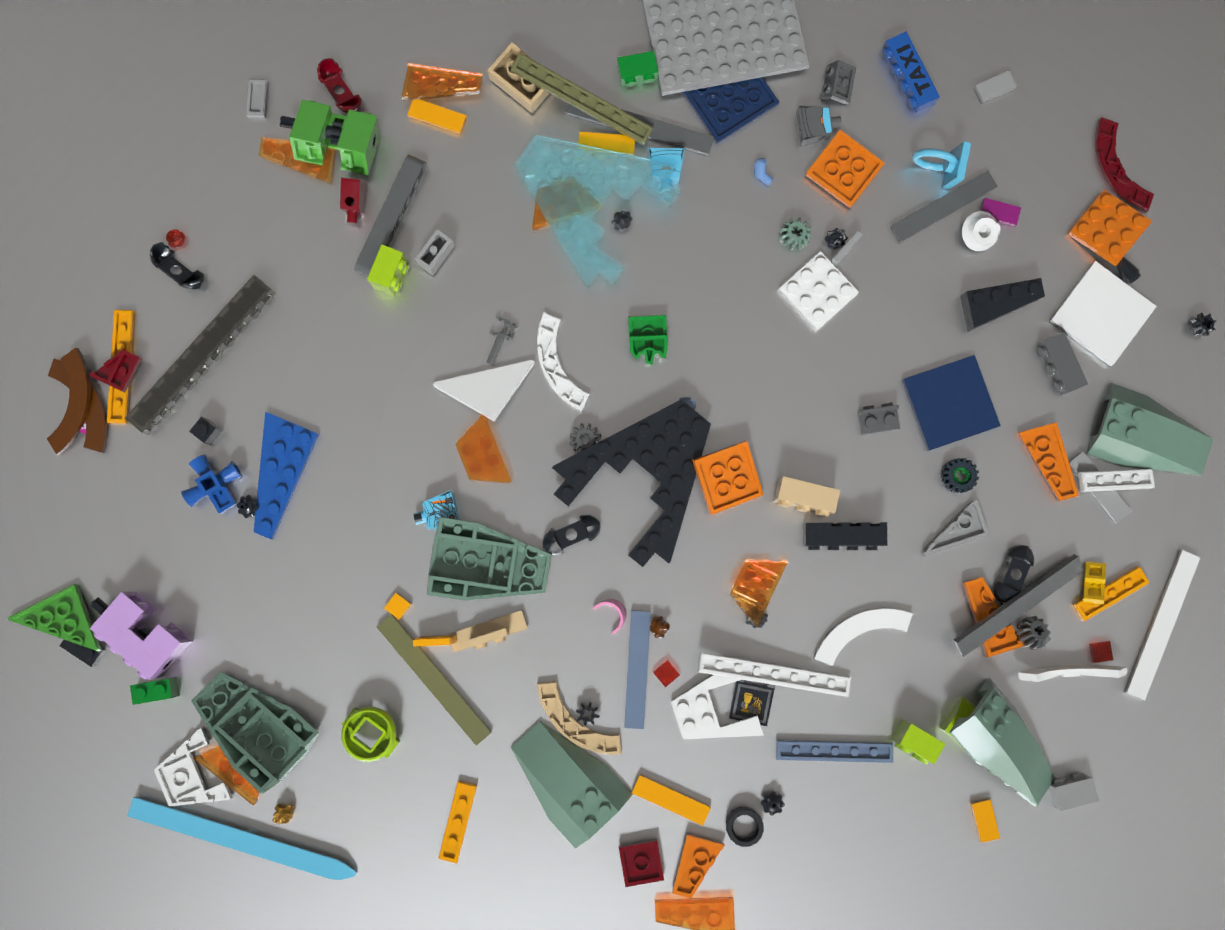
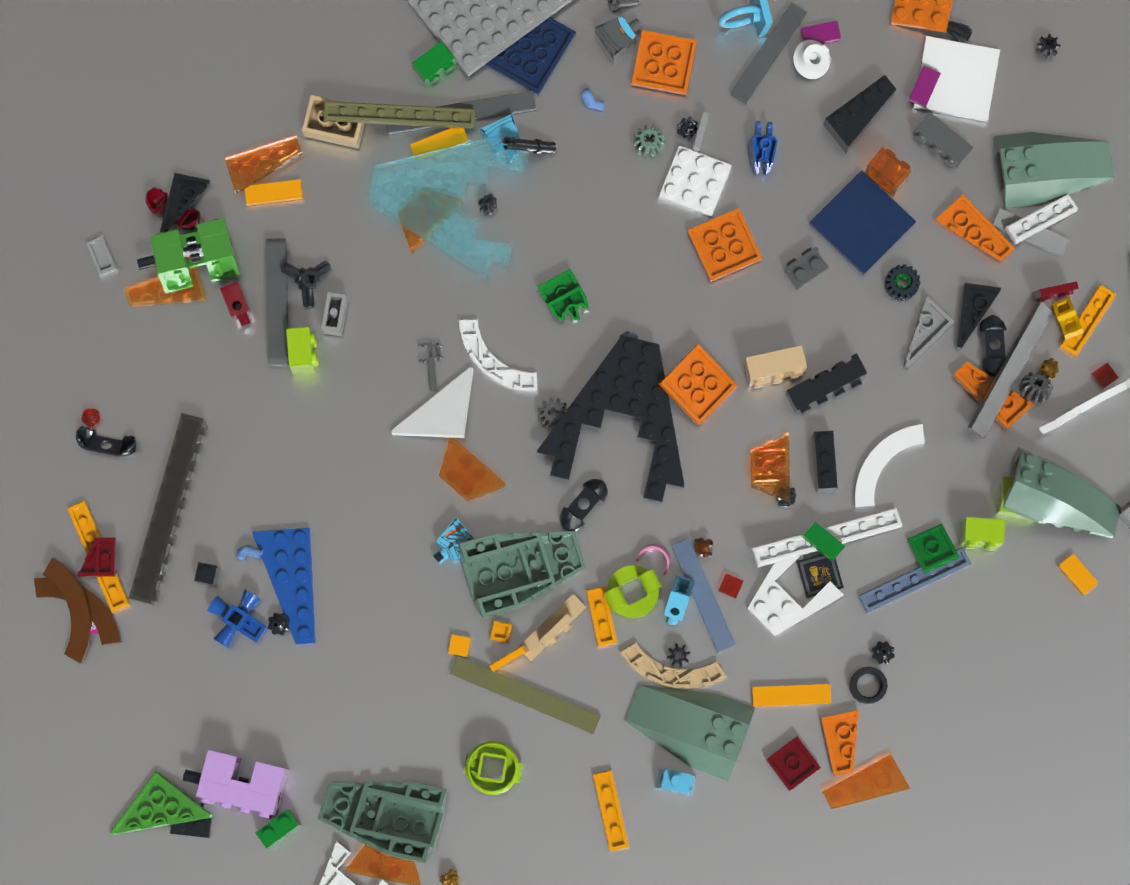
camera: 20 degrees left, 5 degrees down
none -> black wing [160,173,210,233]
none -> medium blue arm [235,545,263,561]
none -> black bush [281,260,331,308]
none -> light orange tile [490,620,513,644]
none -> black pin [503,137,556,154]
none -> light orange tile [586,586,617,647]
none -> lime piece [603,565,663,618]
none -> medium azure torso [655,769,696,796]
none -> medium azure torso [664,575,695,625]
none -> orange plate [687,208,762,282]
none -> blue hinge [748,121,778,175]
none -> green tile [803,522,845,562]
none -> black brick [812,431,838,492]
none -> clear orange brick [865,147,912,197]
none -> green tile [907,524,959,574]
none -> magenta tile [908,66,941,108]
none -> black wing [956,283,1001,349]
none -> dark red plate [1032,281,1079,302]
none -> pearl gold plant [1040,358,1059,379]

